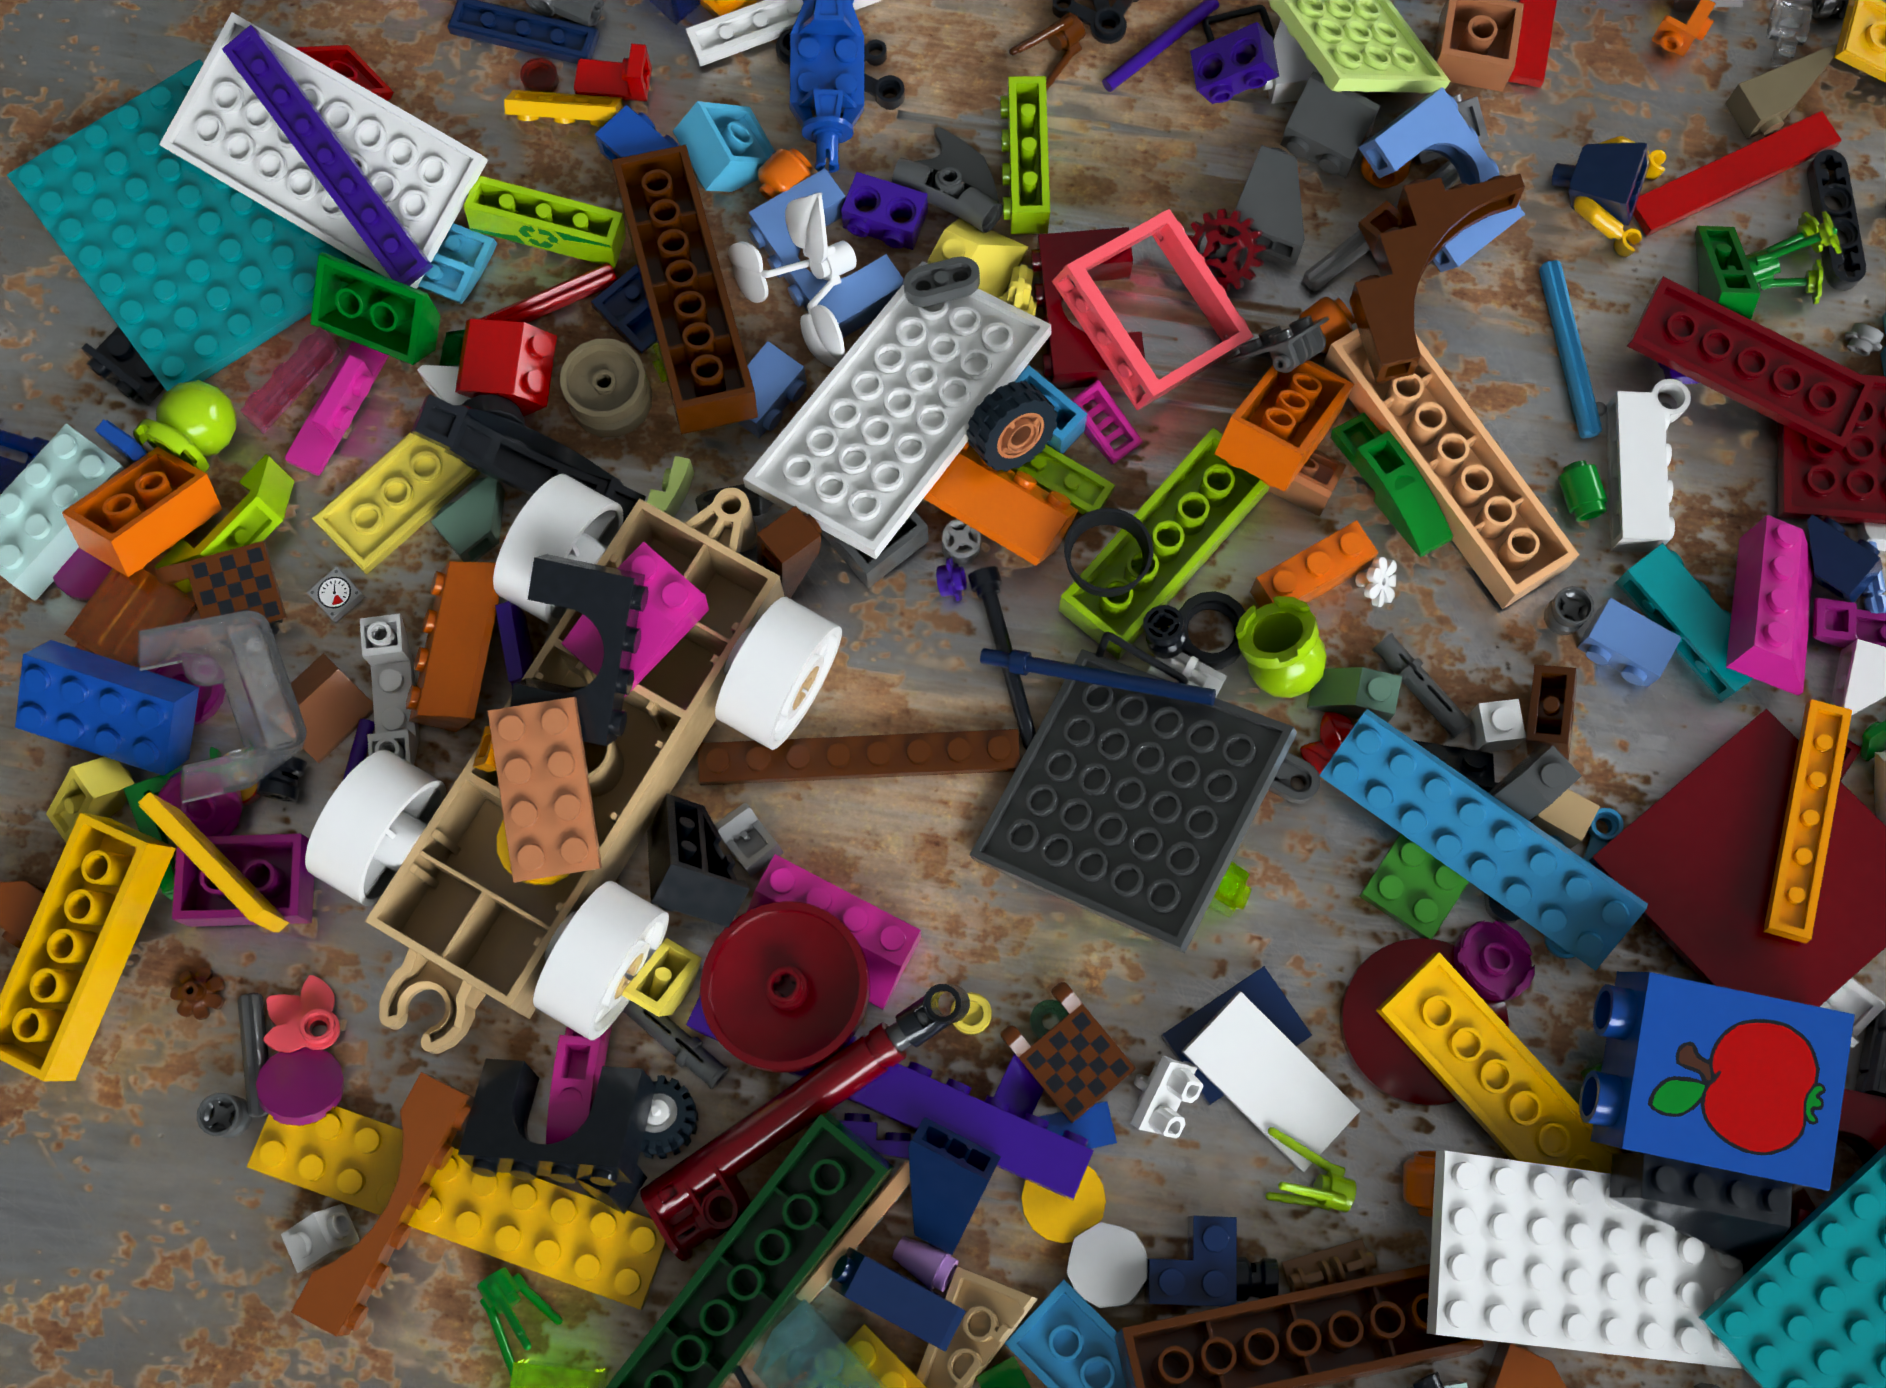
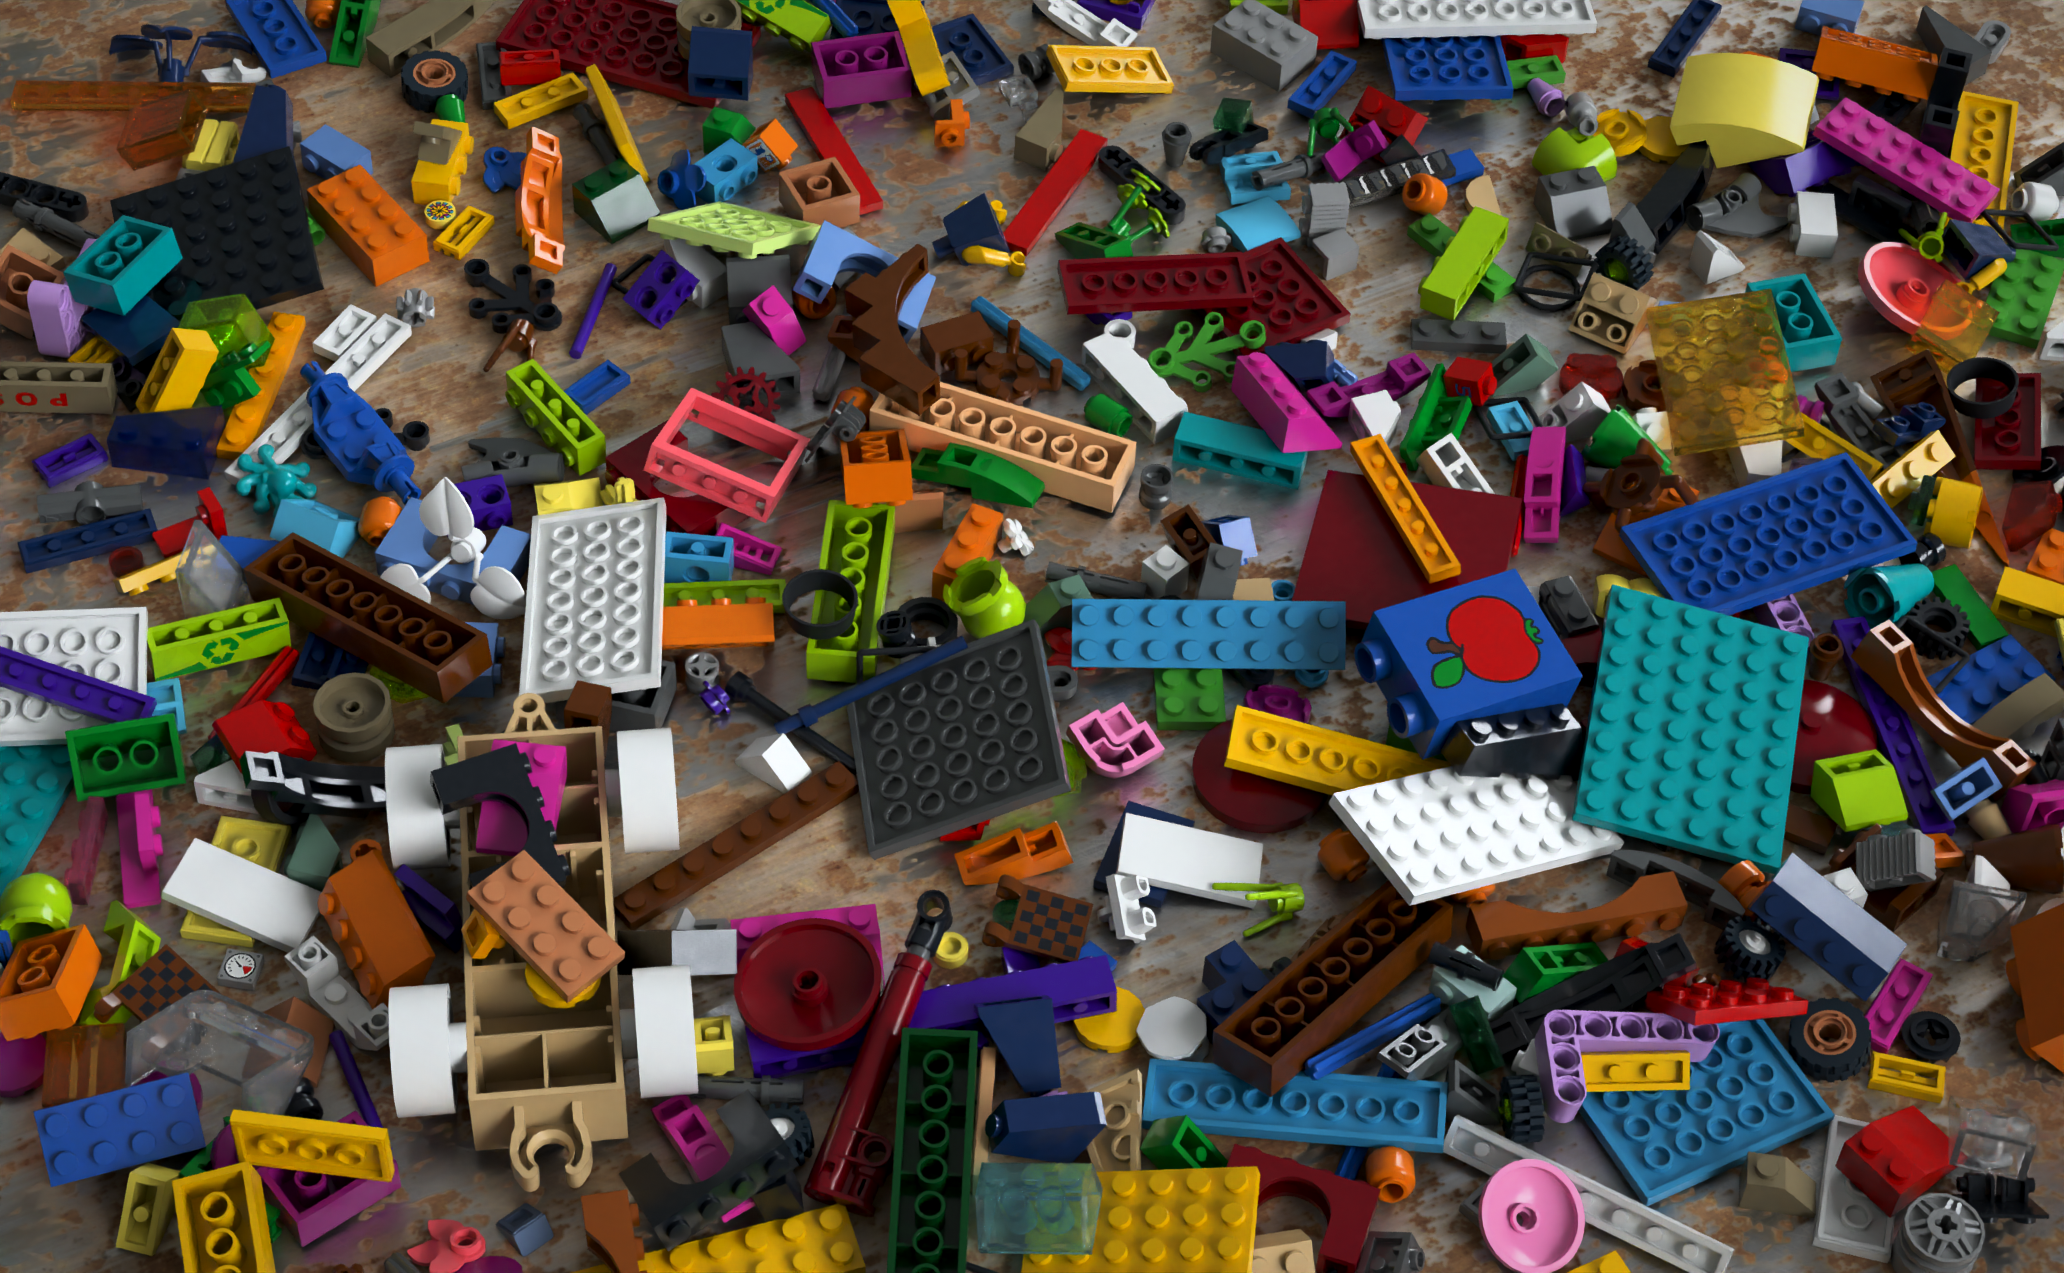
camera: 40 degrees left, 25 degrees down
dark grey plate [903,257,980,307] -> none
black wheel [967,381,1058,471] -> none
medium blue brick [1577,597,1682,687] -> none
none -> white tile [161,838,322,953]
none -> clear slope [175,520,250,619]
none -> teal animal [235,444,317,520]
none -> sand blue slope [495,1203,554,1257]
none -> blue tile [564,360,631,415]
none -> white slope [735,733,812,794]
none -> dark pink slope [743,285,807,356]
none -> reddish brown brick [920,311,994,374]
none -> reddish brown plate [954,319,1063,406]
none -> orange slope [954,821,1074,886]
none -> bright pink brick [1066,702,1165,779]
none -> bright green plant [1147,312,1266,393]
none -> slope [1201,515,1258,566]

